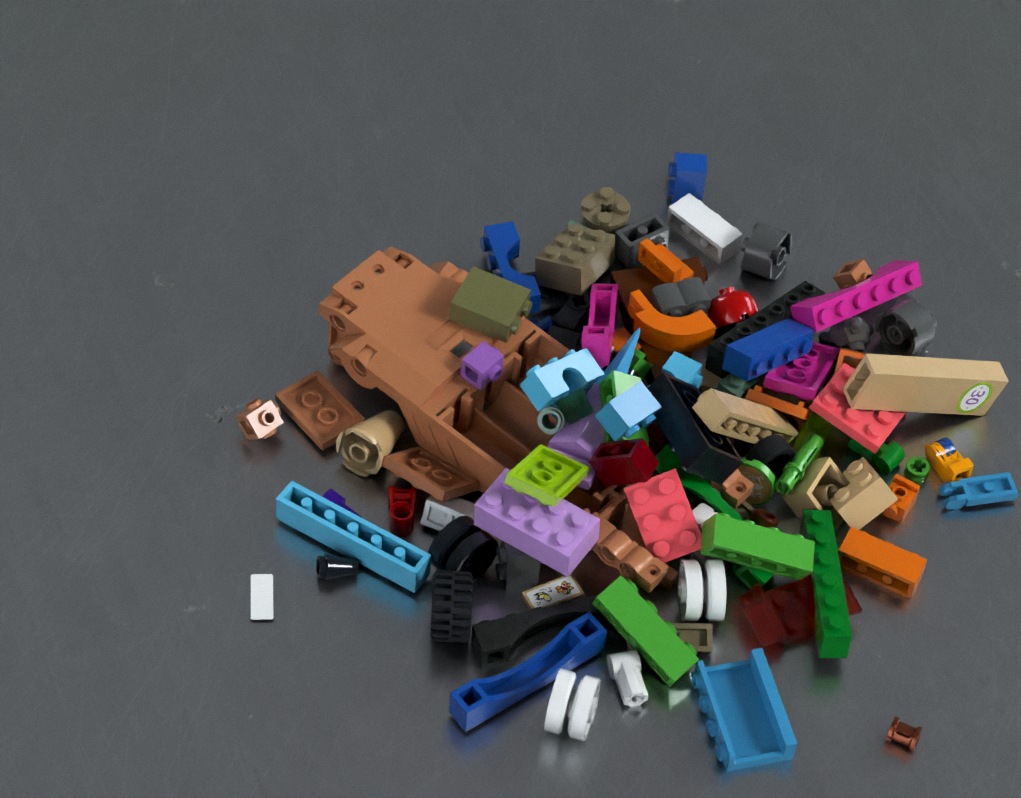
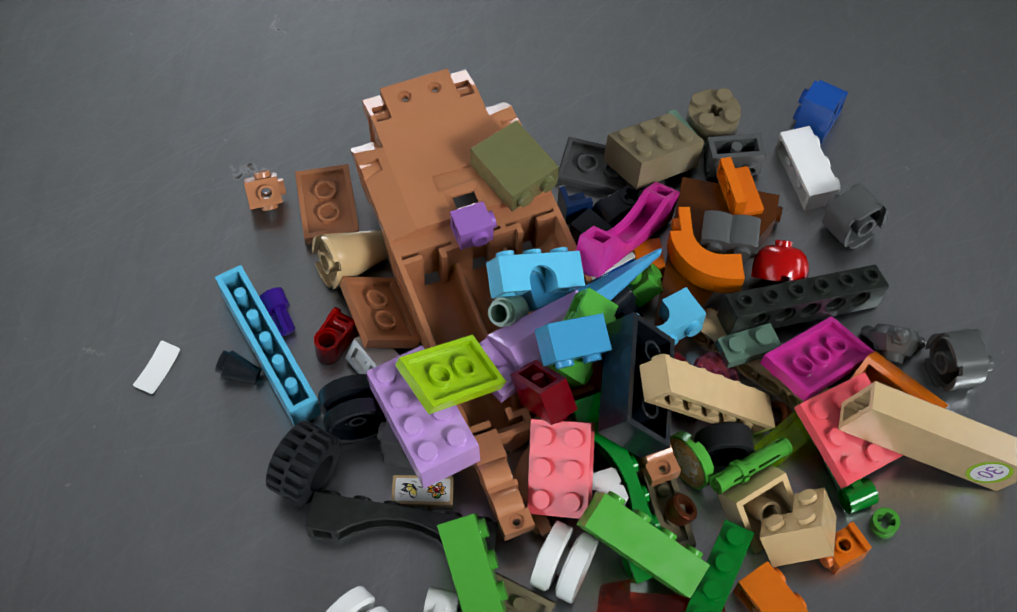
camera: 30 degrees right, 10 degrees up
blue arch [449,612,607,732] -> none
blue arch [480,221,541,314] -> none
clear green tile [556,388,594,425] -> none
blue brick [722,318,814,381] -> none
orange piece [745,385,811,421] -> none
dark pink arch [790,260,922,332] -> none
nougat brick [833,259,874,290] -> none
light orange leg [925,437,974,483] -> none
dark azure hinge [938,472,1019,510] -> none

